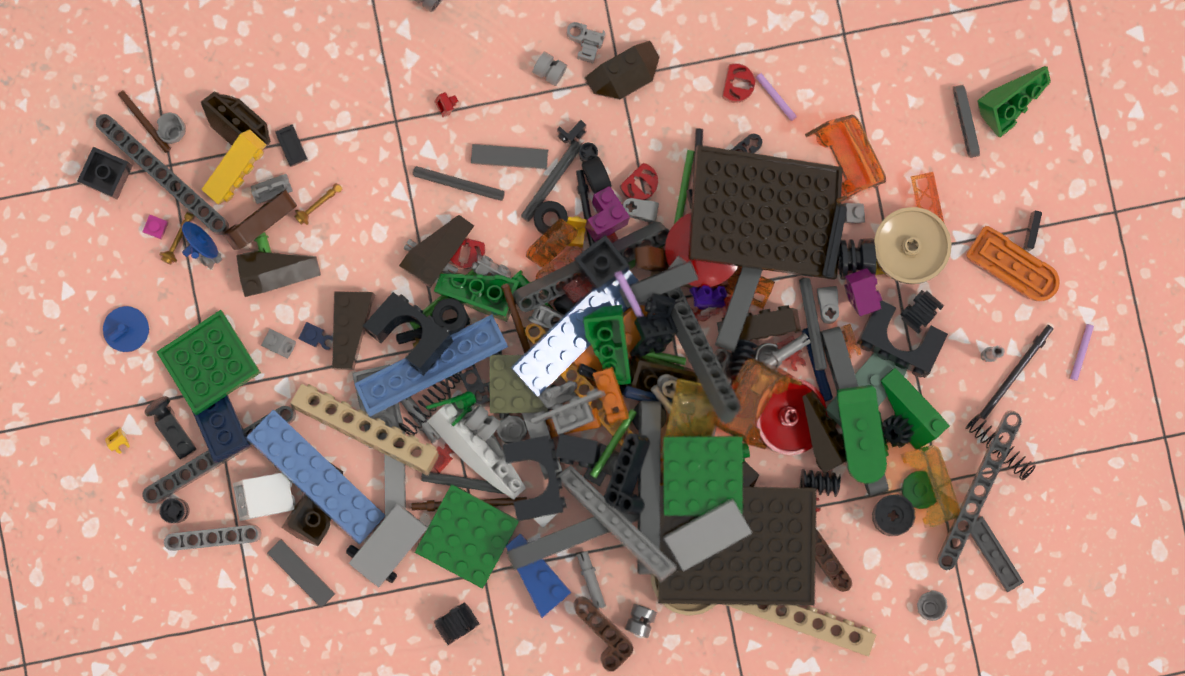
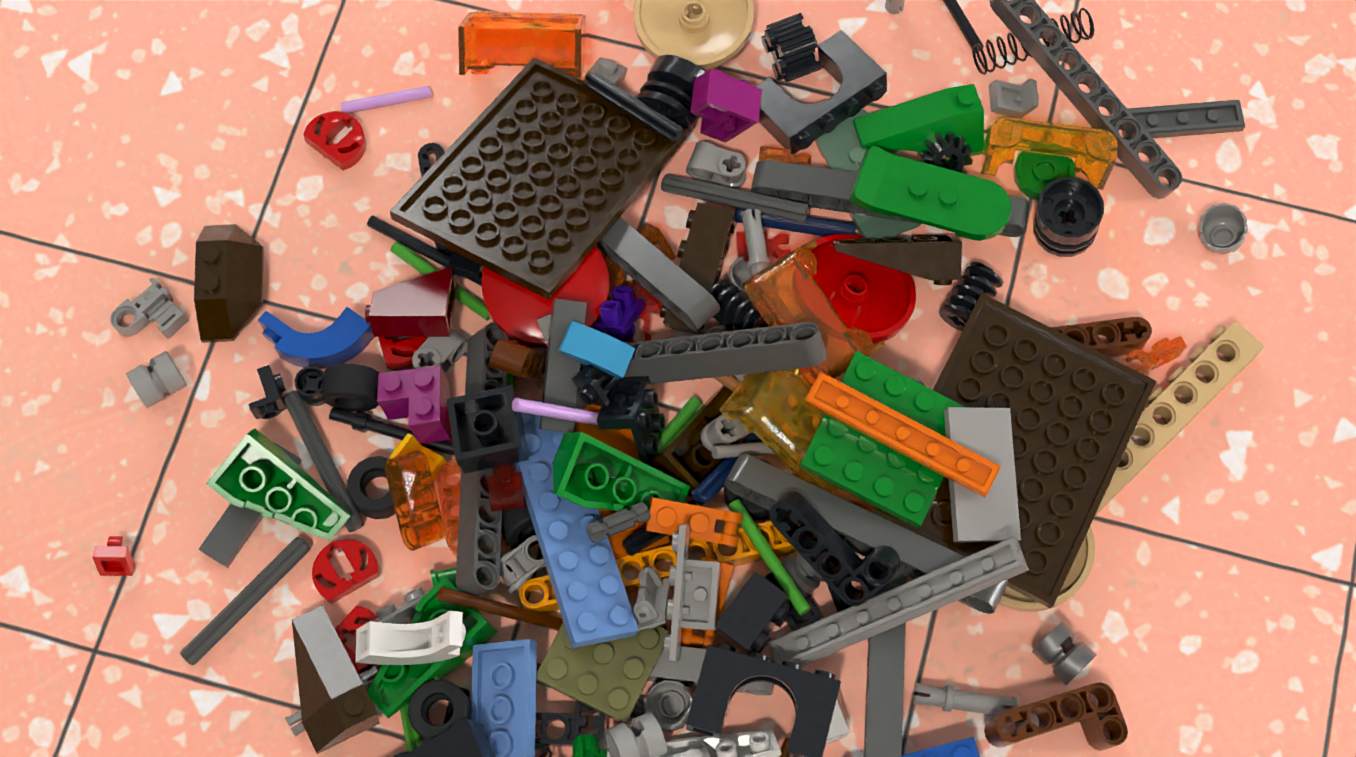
camera: 60 degrees left, 15 degrees down
none -> green wedge [206,428,351,541]
none -> blue arch [258,307,374,369]
none -> red piece [312,539,380,604]
none -> white arch [355,611,466,665]
none -> dark red slope [365,268,457,337]
none -> dark azure slope [558,321,635,379]
none -> dark grey axle [586,502,651,543]
none -> orange tile [804,371,1001,498]
none -> light grey bracket [989,79,1039,119]
none -> clear orange plate [1125,336,1187,374]

